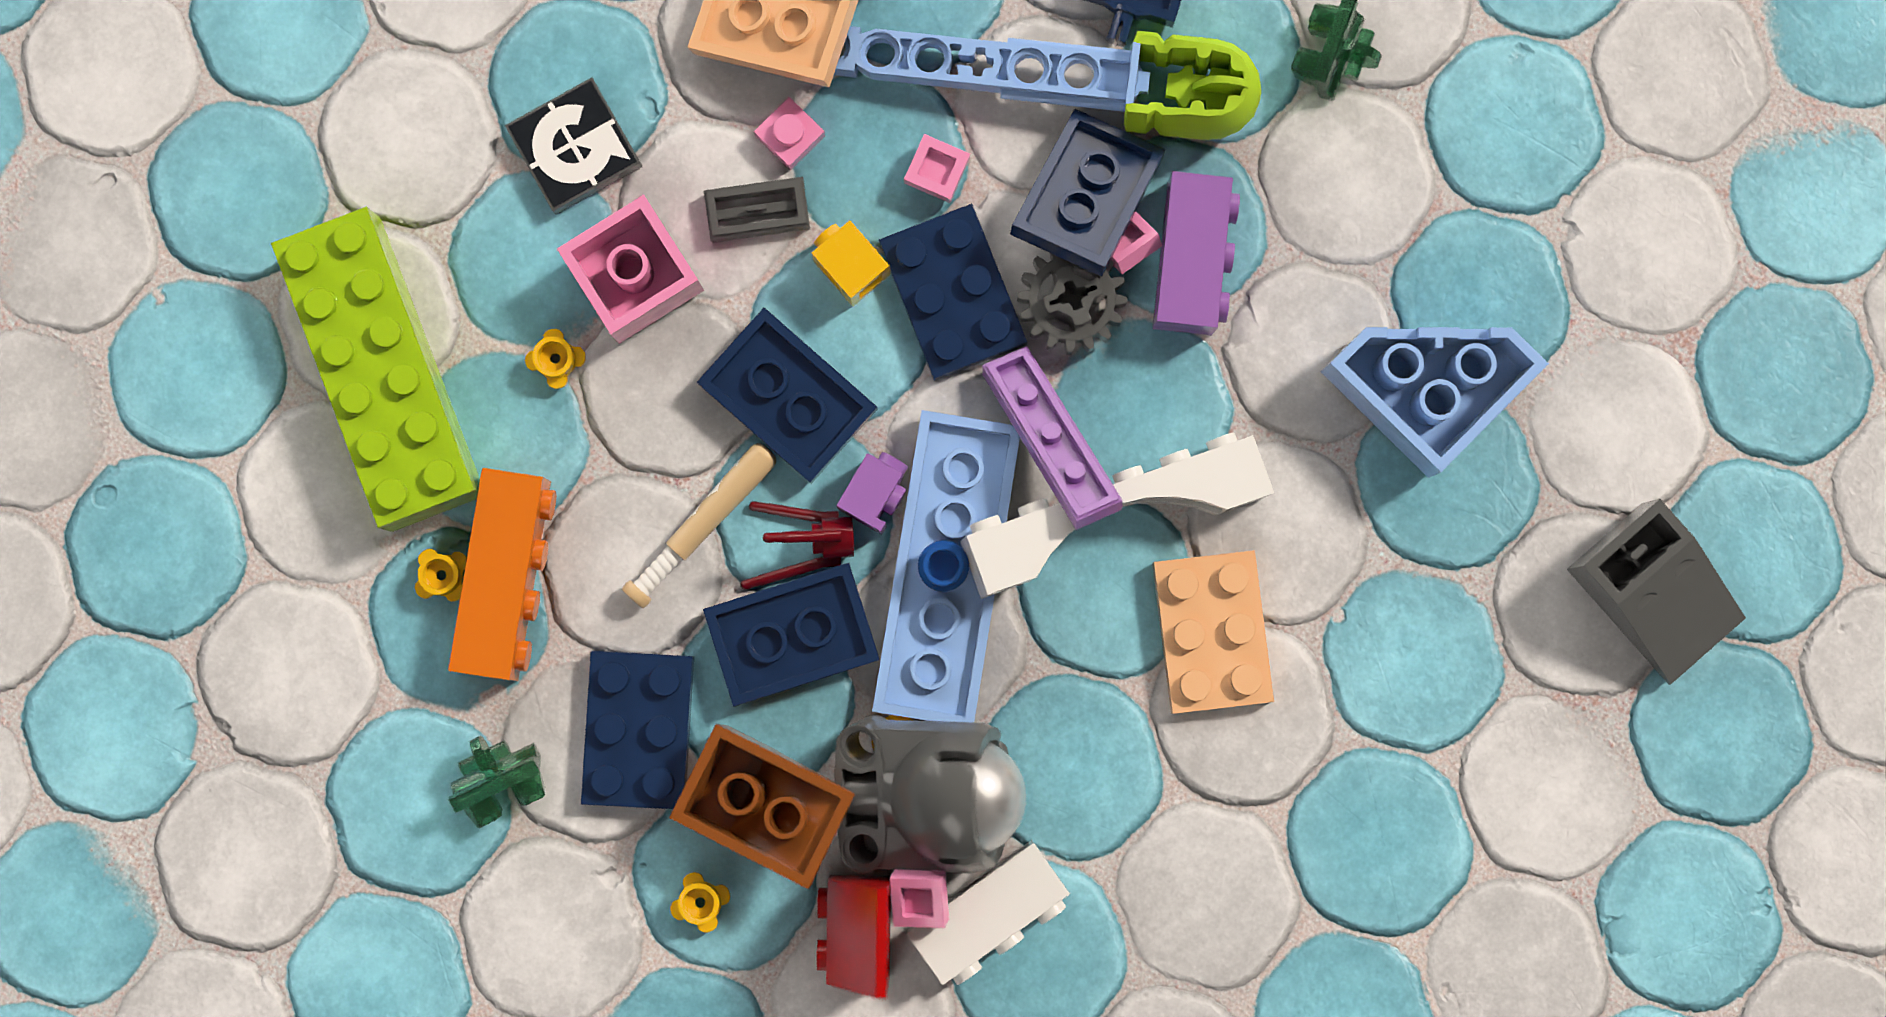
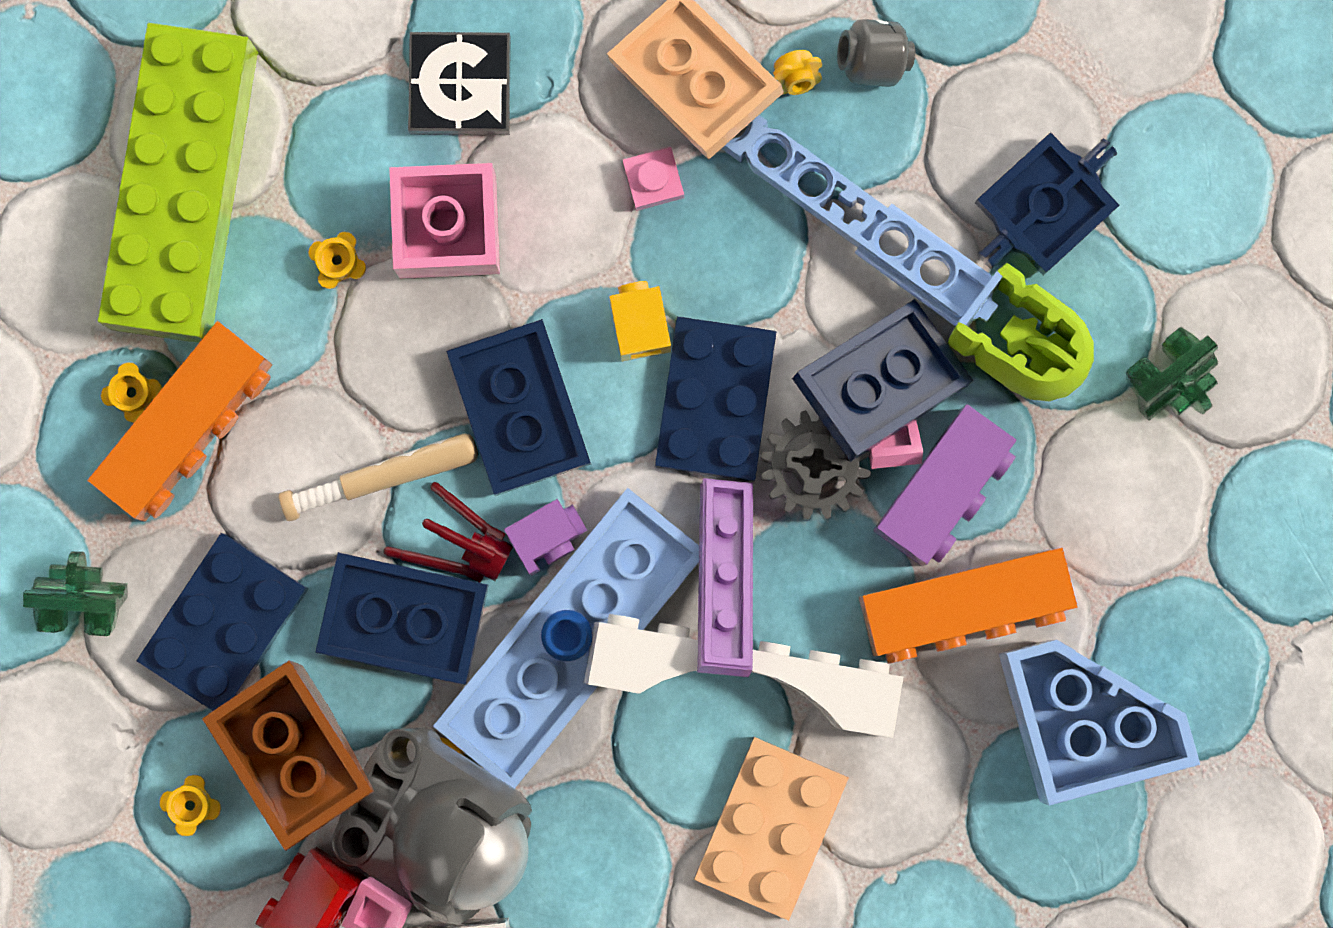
camera: 30 degrees right, 0 degrees up
dark grey tile [704,177,811,243] -> none
bright pink plate [904,134,970,203] -> none
none -> orange brick [859,547,1078,664]

